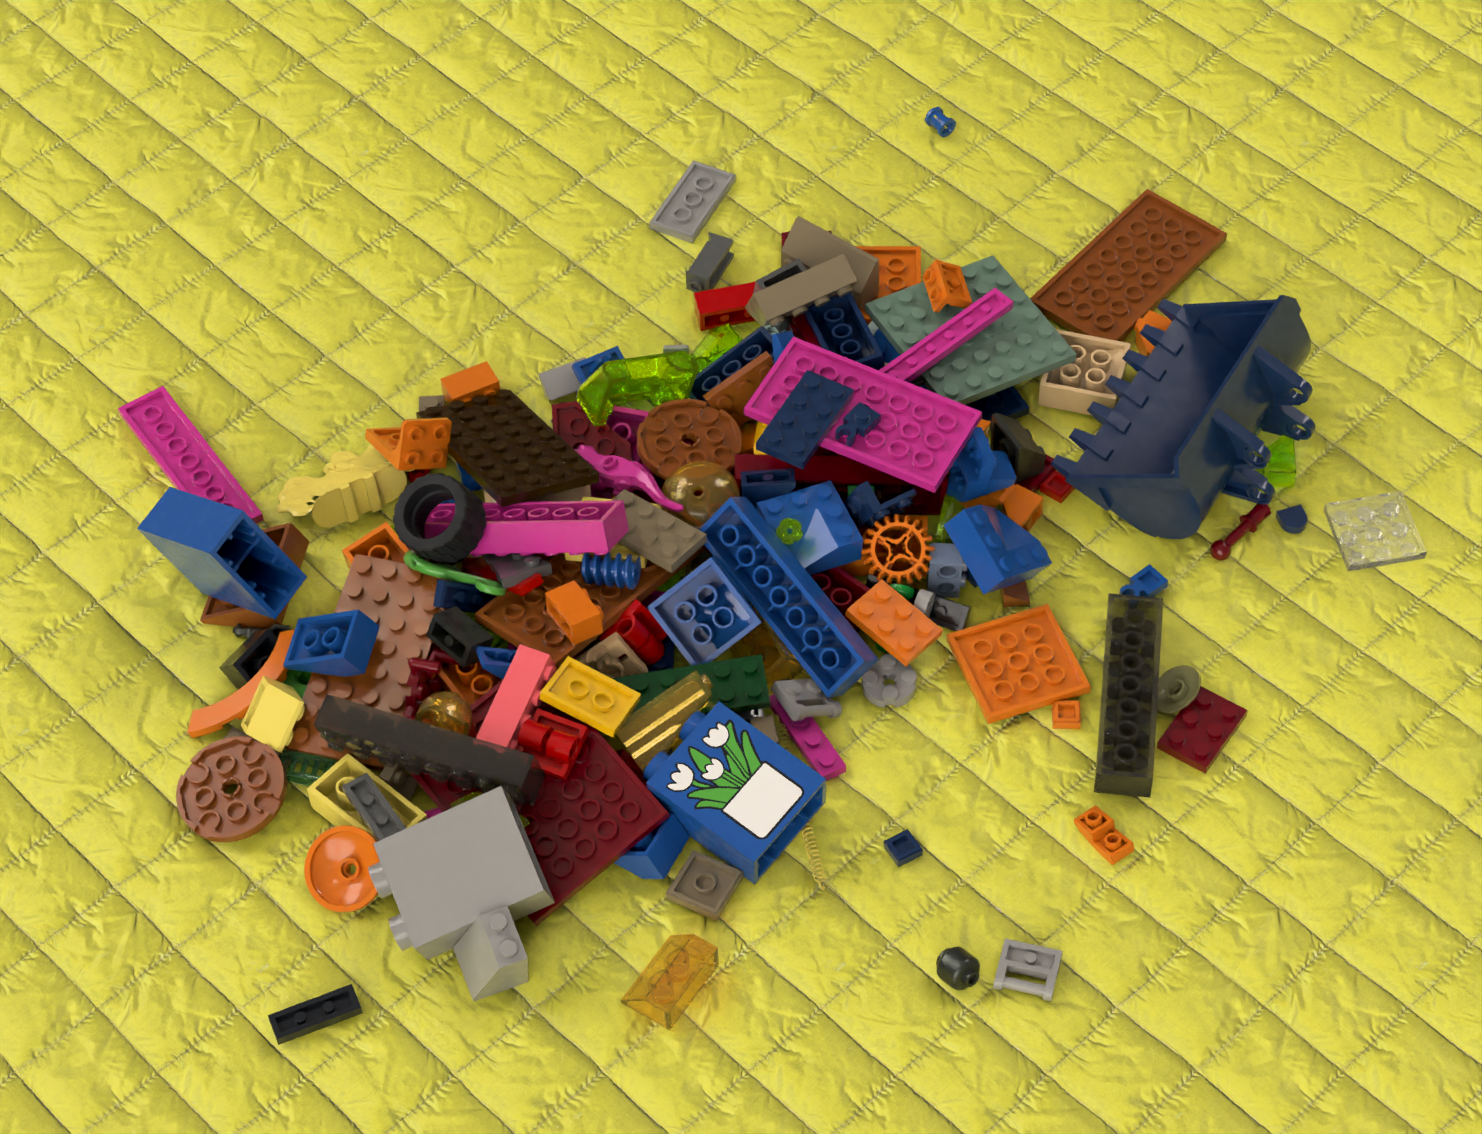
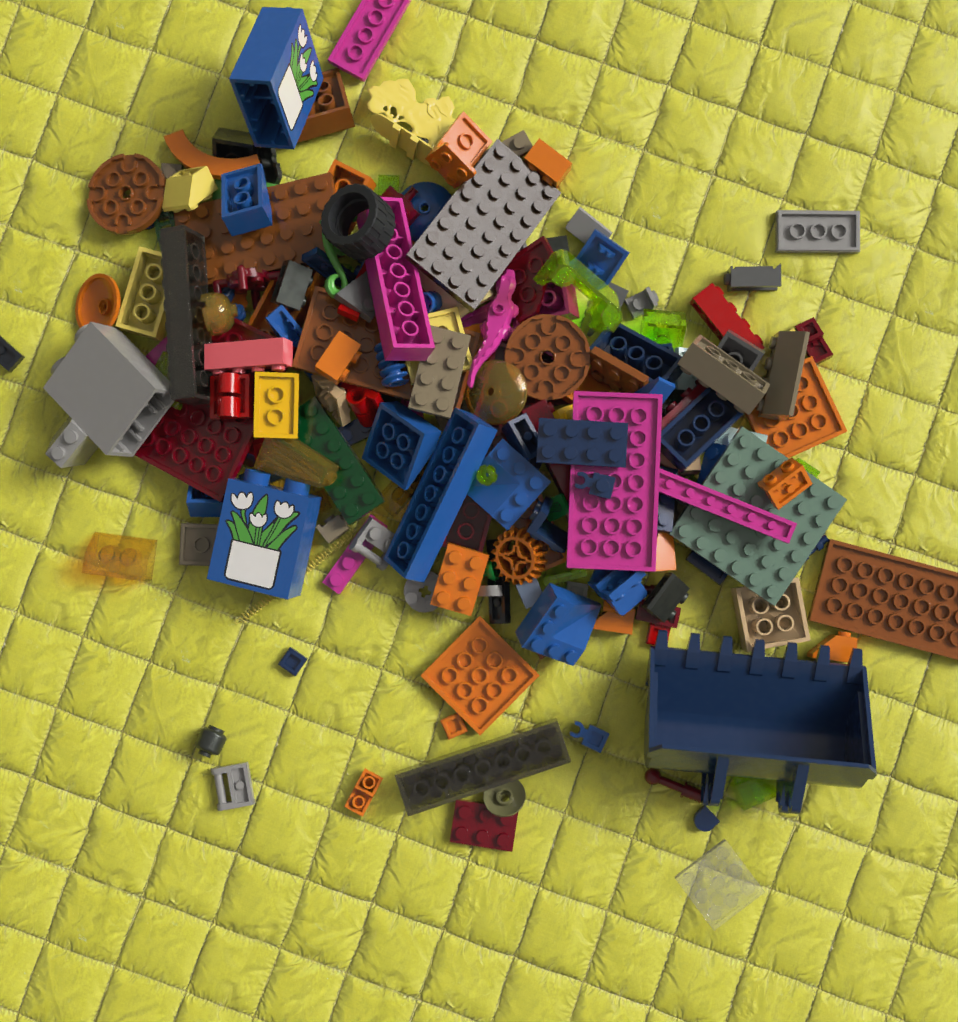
camera: 70 degrees right, 35 degrees up
dark grey plate [342,773,406,841] -> none

